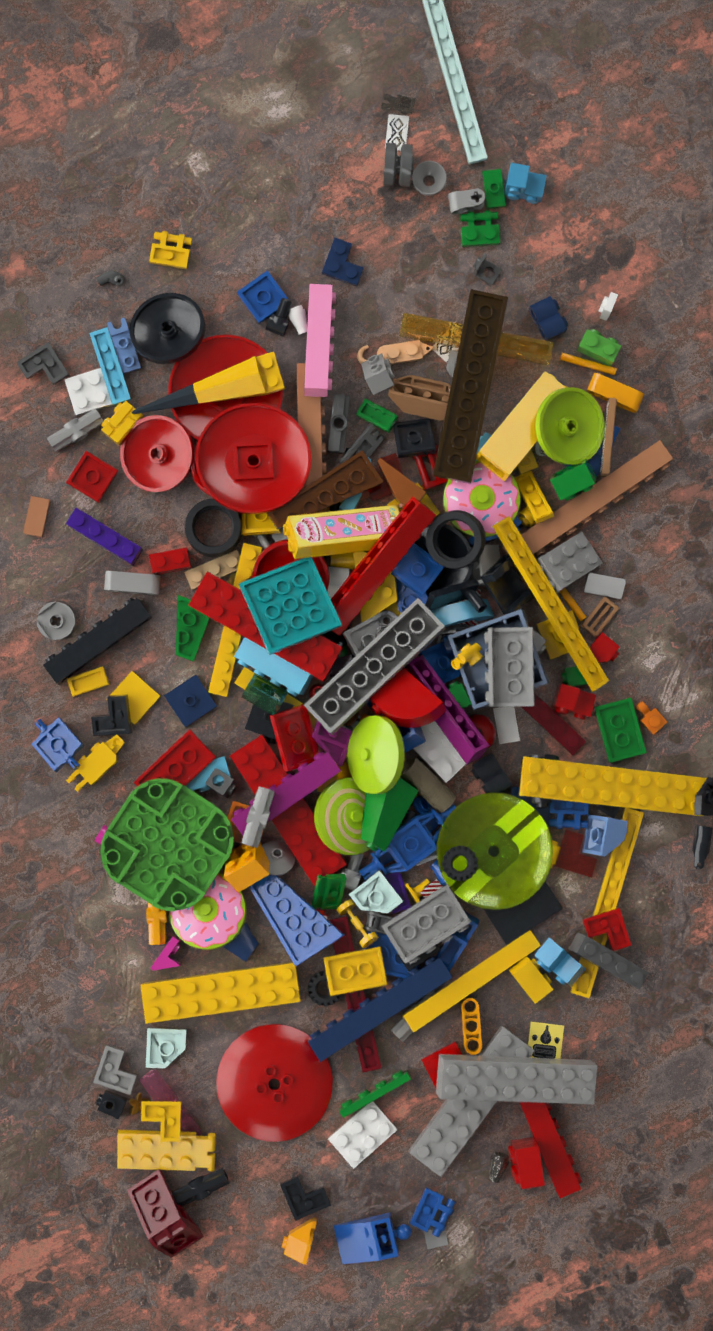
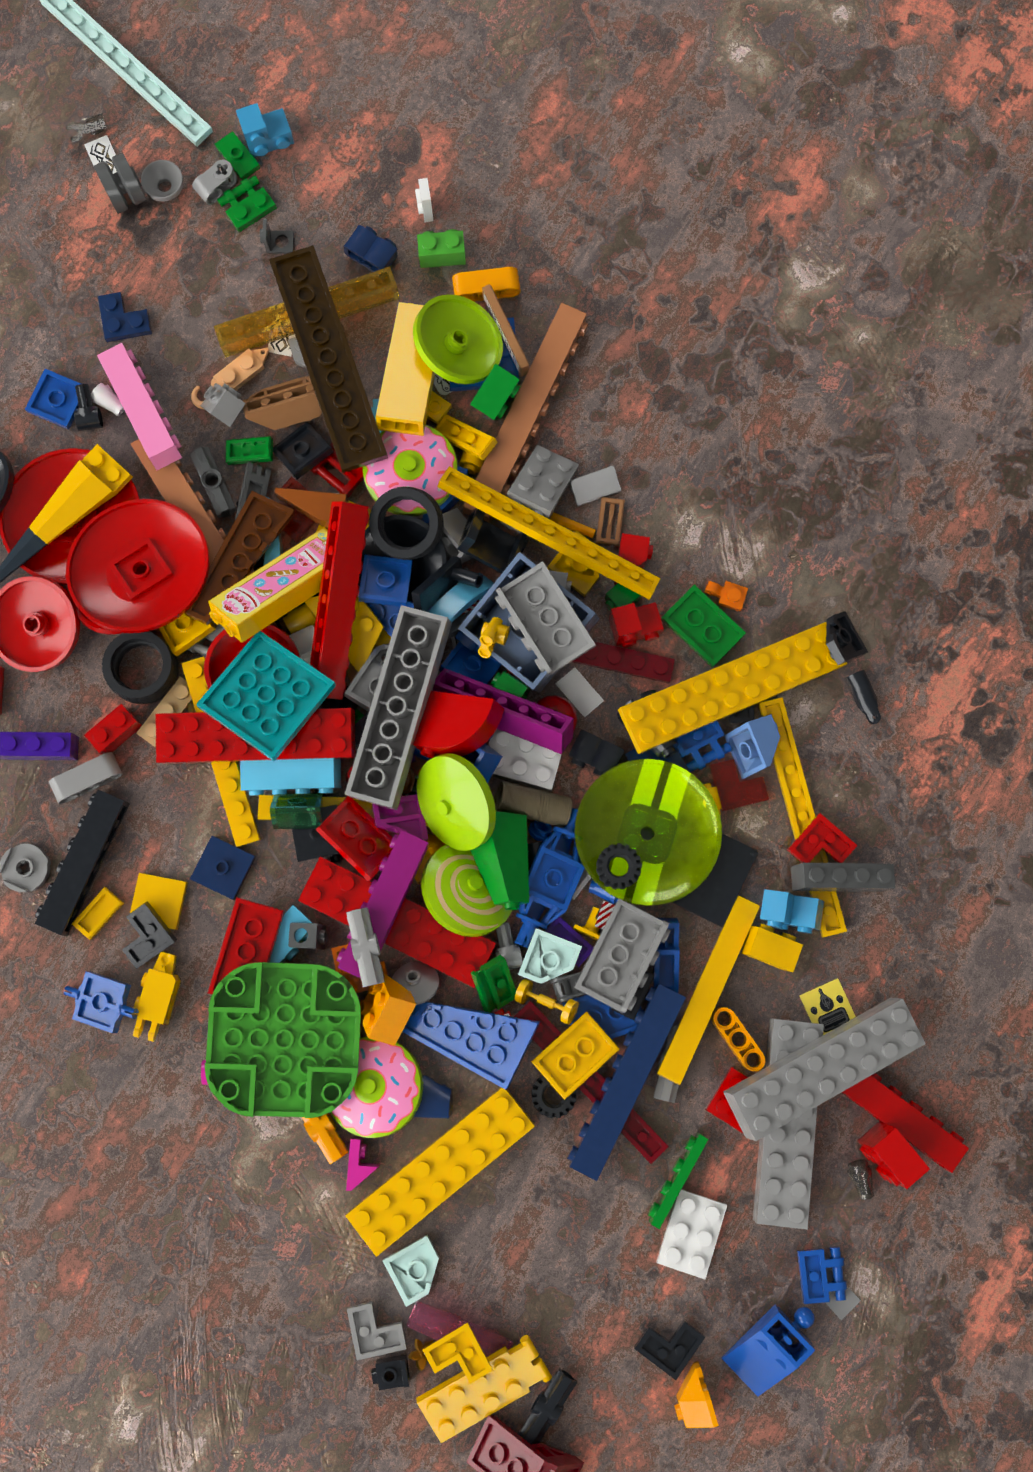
camera: 20 degrees left, 5 degrees down
green wing [175,595,210,662] -> none
red dish [216,1024,333,1142] -> none
light orange bar [560,353,617,375] -> none

